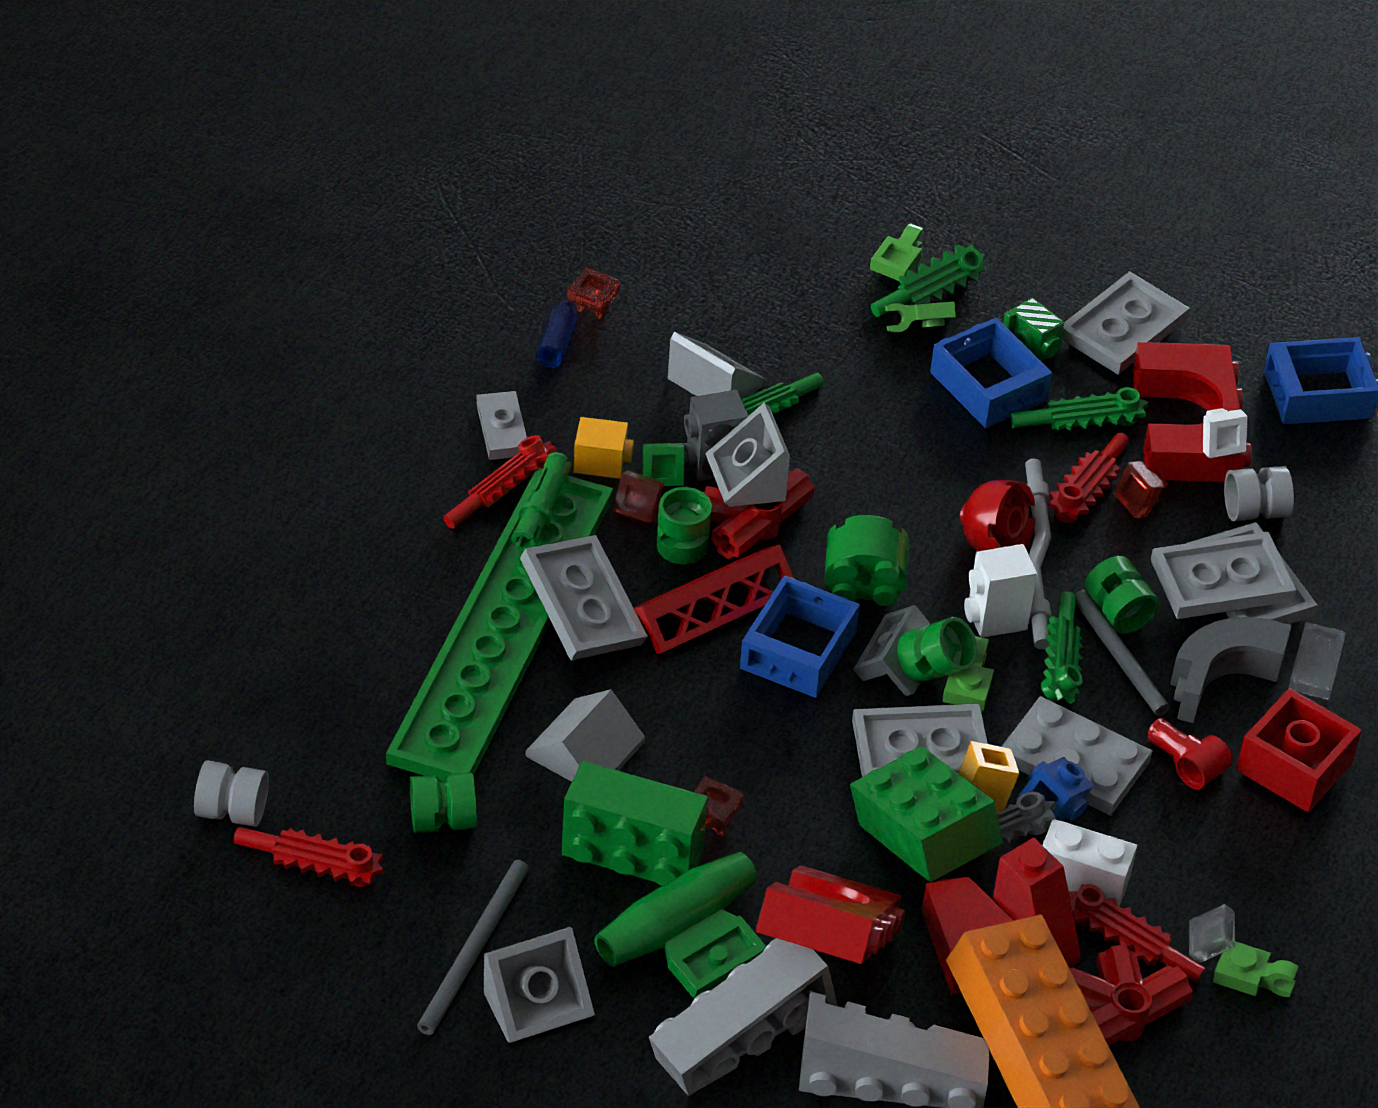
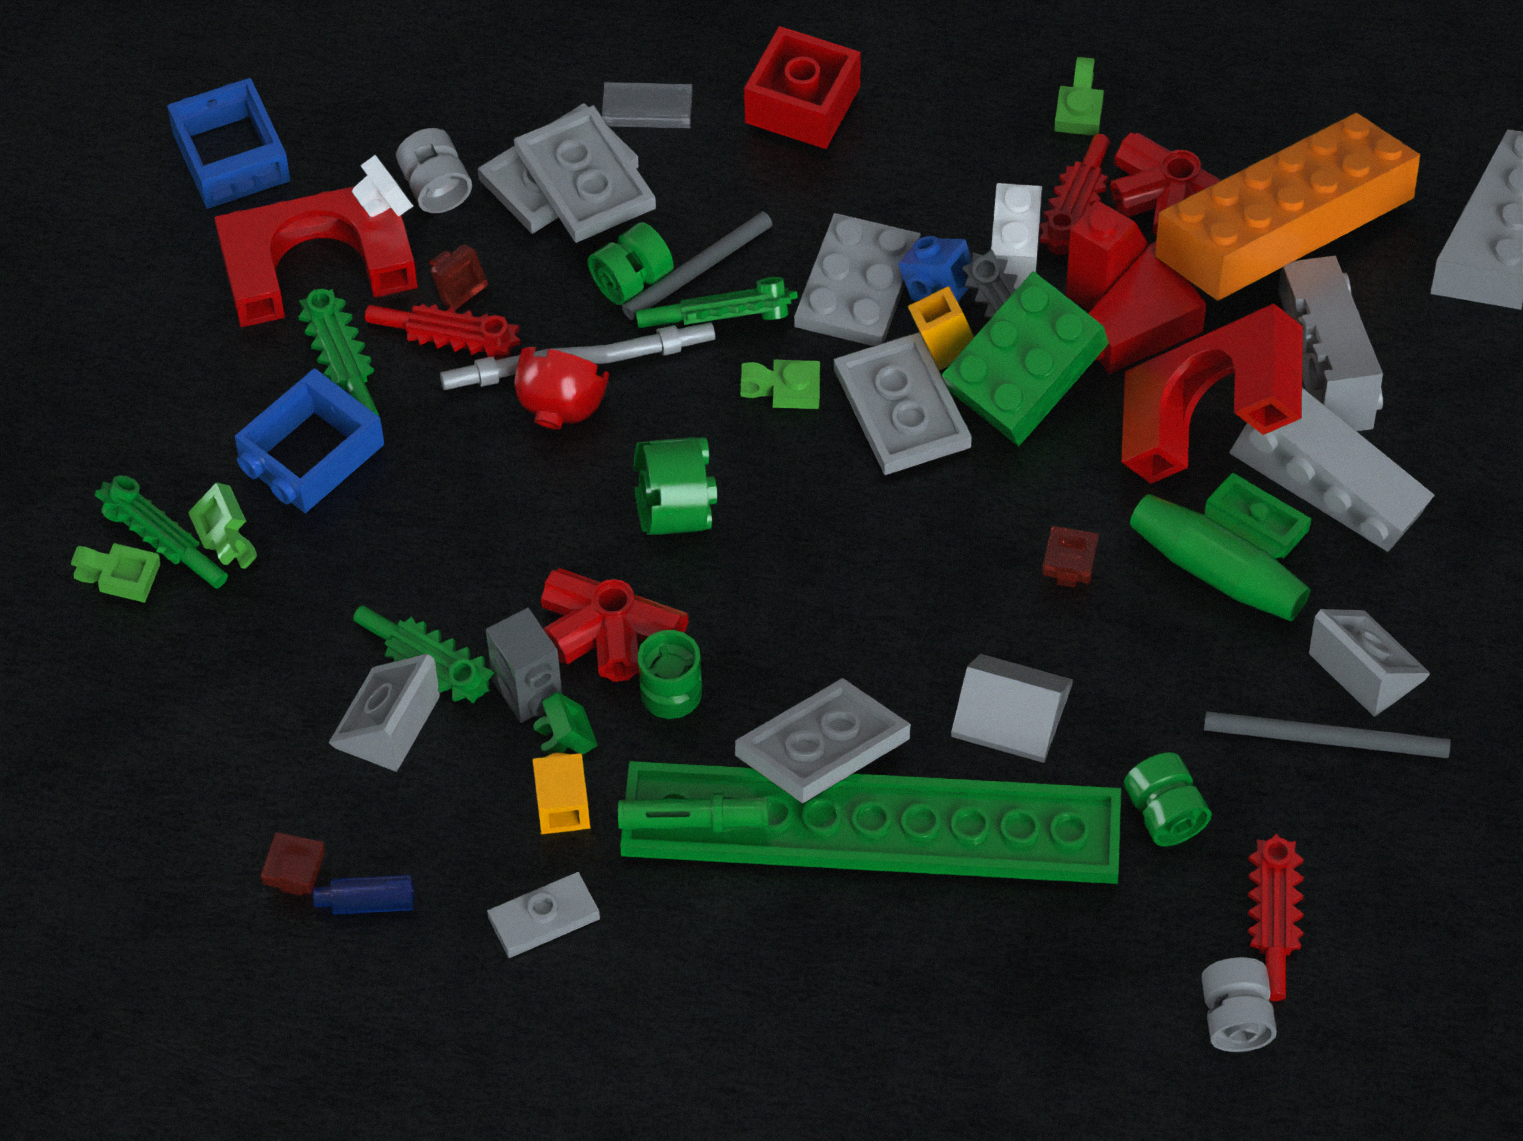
camera: 100 degrees left, 10 degrees up
red piece [443,435,557,529] -> none
green brick [562,761,708,886] -> none
clear red tile [613,470,664,523] -> none
red fence [633,545,794,654] -> none
light grey slope [705,403,790,507] -> none
blue window [740,575,860,698] -> none
dark grey panel [853,605,930,696] -> none
green wheel [897,617,977,683] -> none
white brick [964,544,1037,638] -> none
green brick [1003,297,1065,361] -> none
light grey plate [1062,271,1190,375] -> none
red pin [1147,718,1233,790] -> none
dark grey arch [1170,617,1292,723] -> none
clear tile [1189,904,1235,963] -> none

